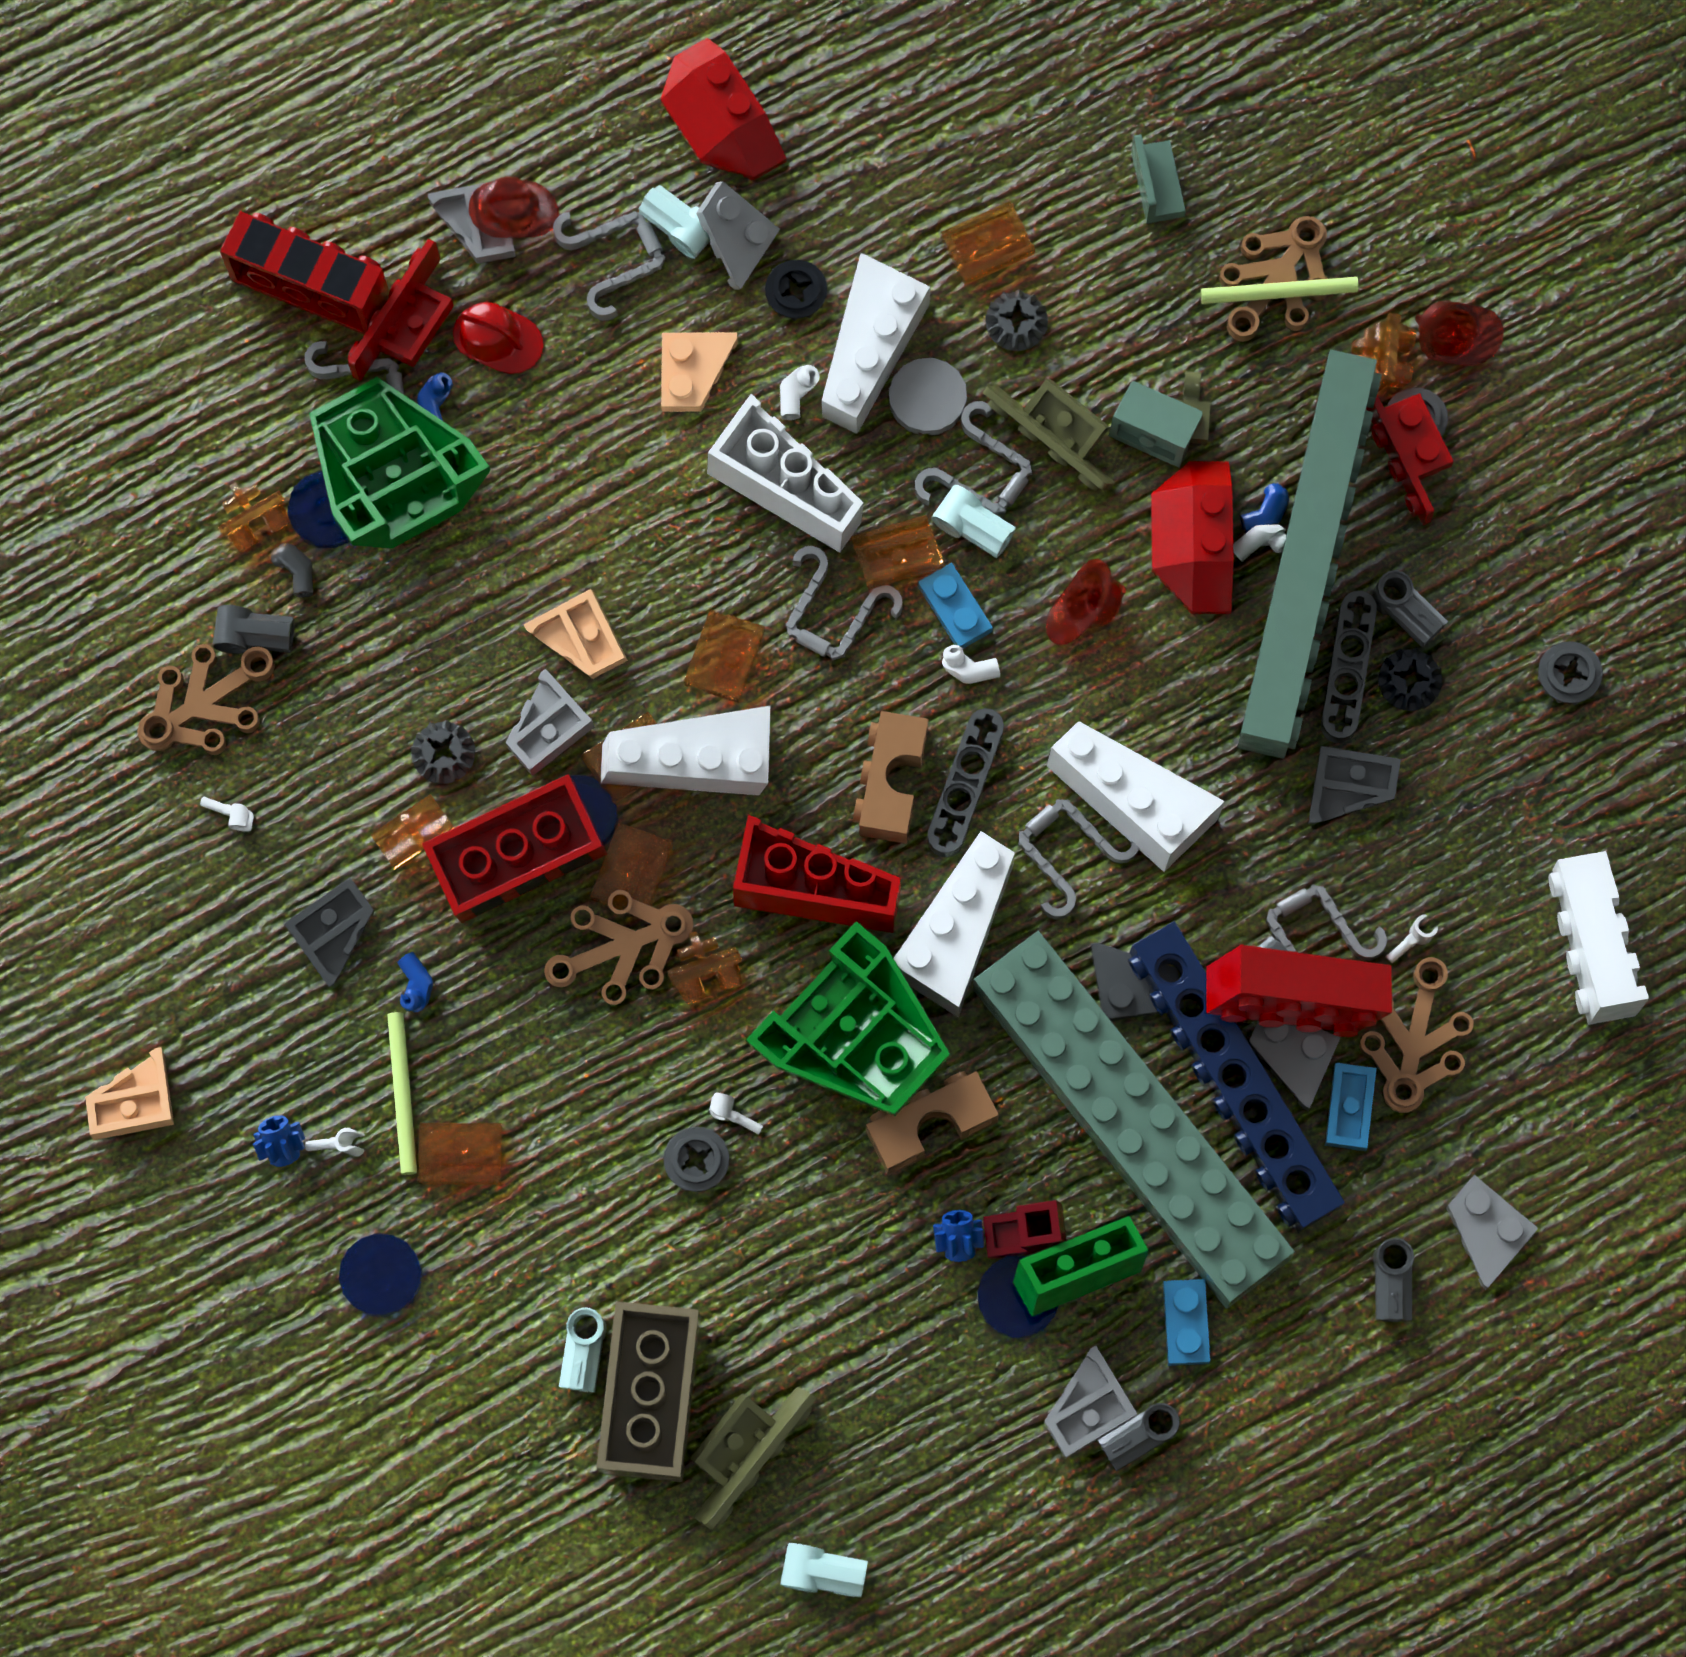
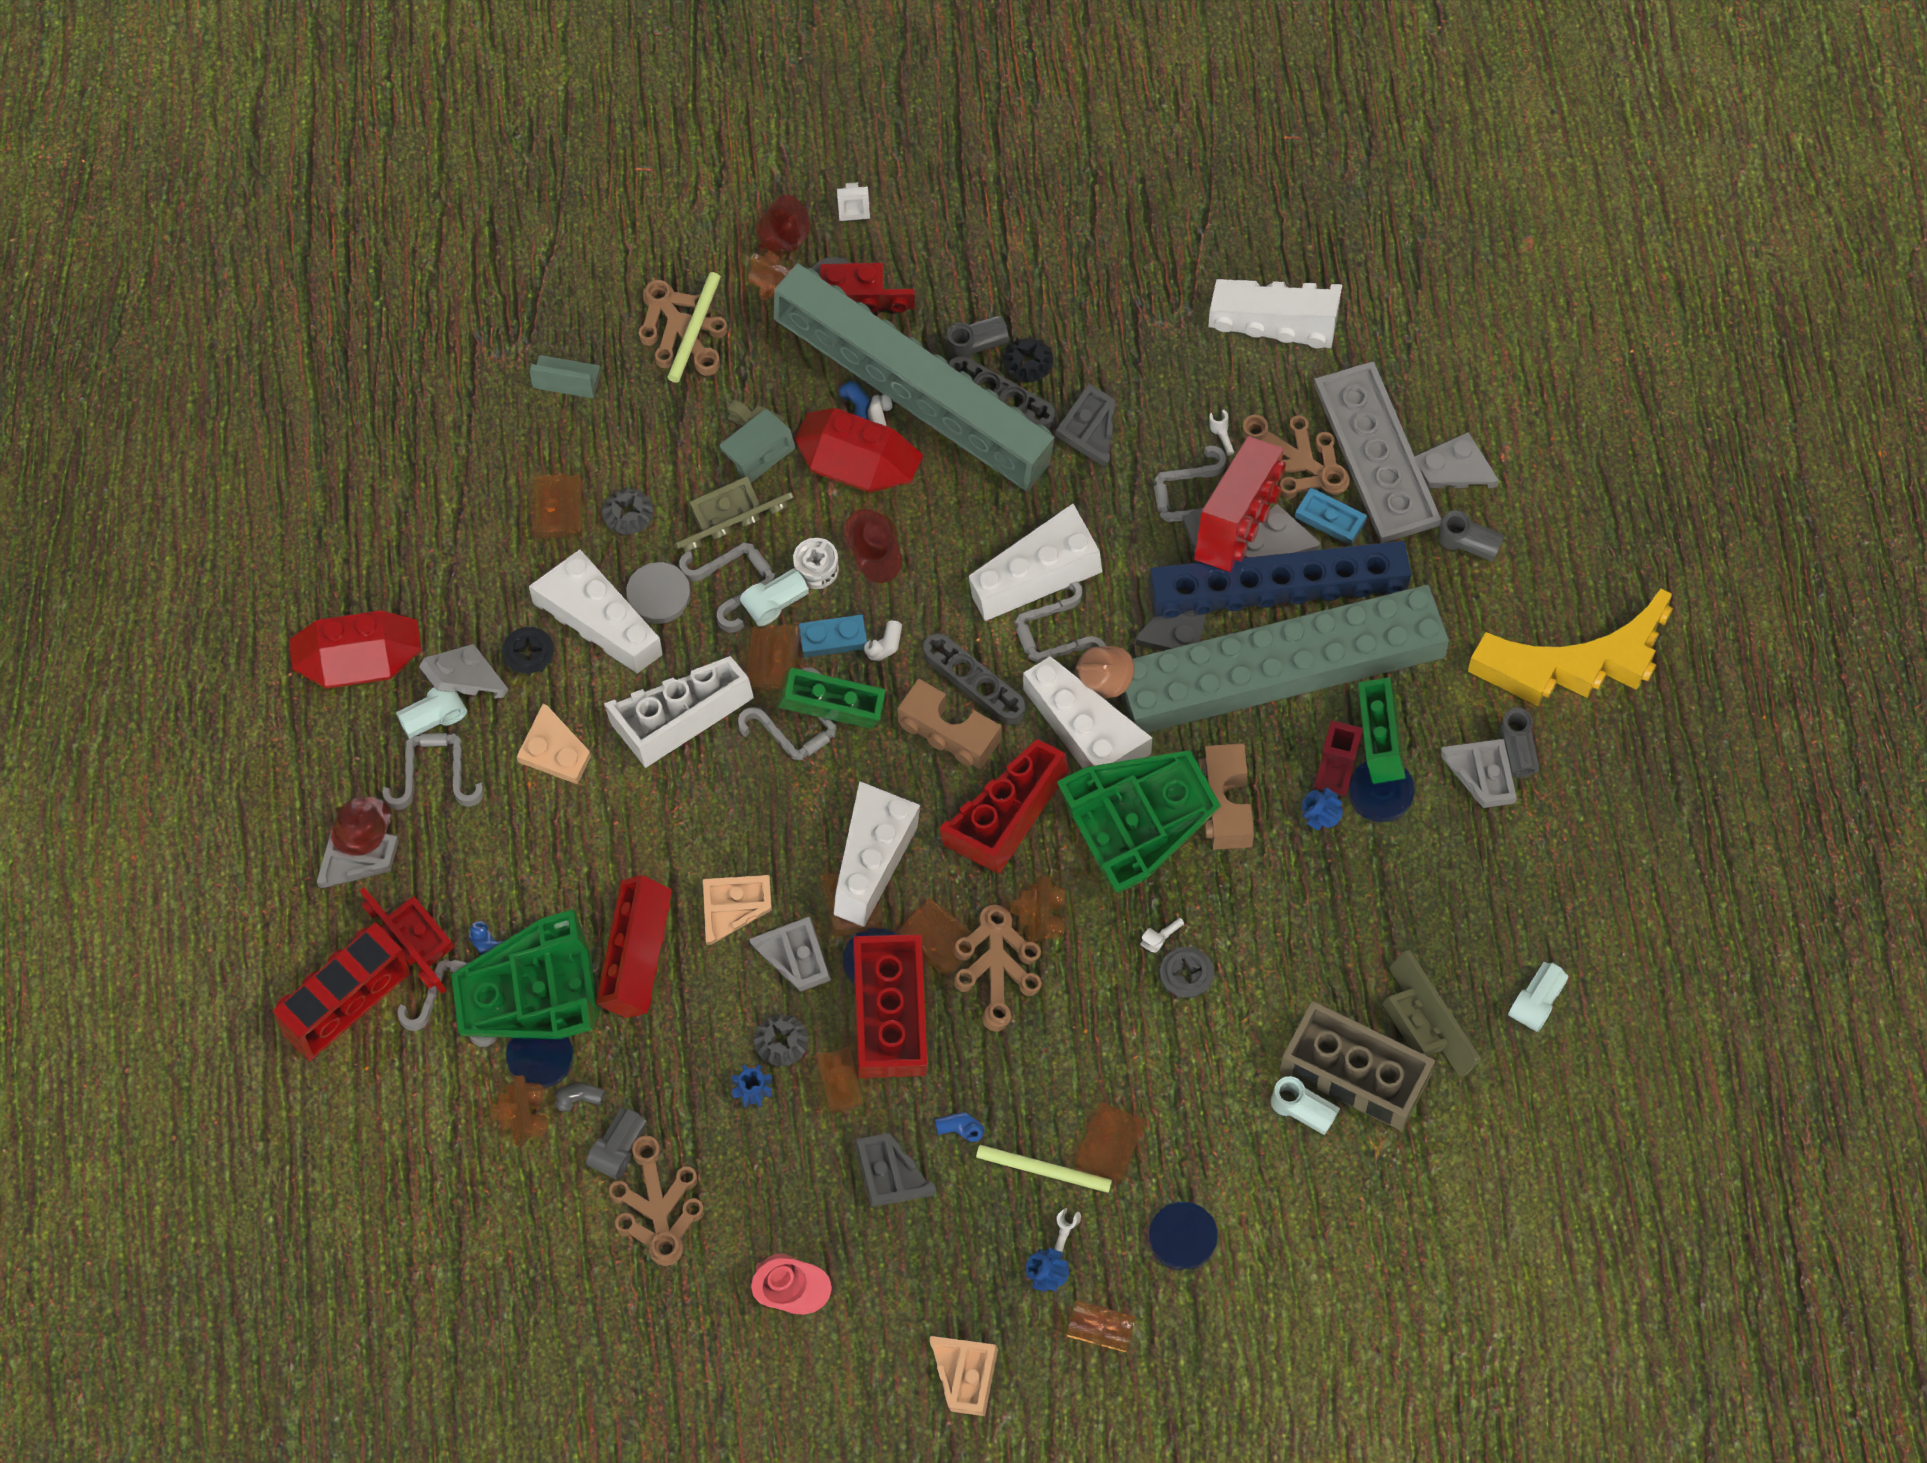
camera: 70 degrees left, 10 degrees down
white hand [200,797,254,832] -> none
red piece [452,302,544,374] -> none
clear orange plate [684,609,765,703] -> none
white arm [780,365,820,420] -> none
dark azure plate [1163,1279,1210,1366] -> none
dark grey gear [1538,641,1603,705] -> none
none -> red brick [596,875,672,1018]
none -> blue gear [732,1064,772,1108]
none -> coral piece [751,1254,832,1315]
none -> green brick [777,667,886,729]
none -> white wheel [793,538,839,589]
none -> white tile [837,182,870,221]
none -> clear orange hips [1066,1300,1136,1352]
none -> nougat piece [1074,646,1134,698]
none -> light grey plate [1314,361,1442,543]
none -> yellow arch [1468,588,1673,706]

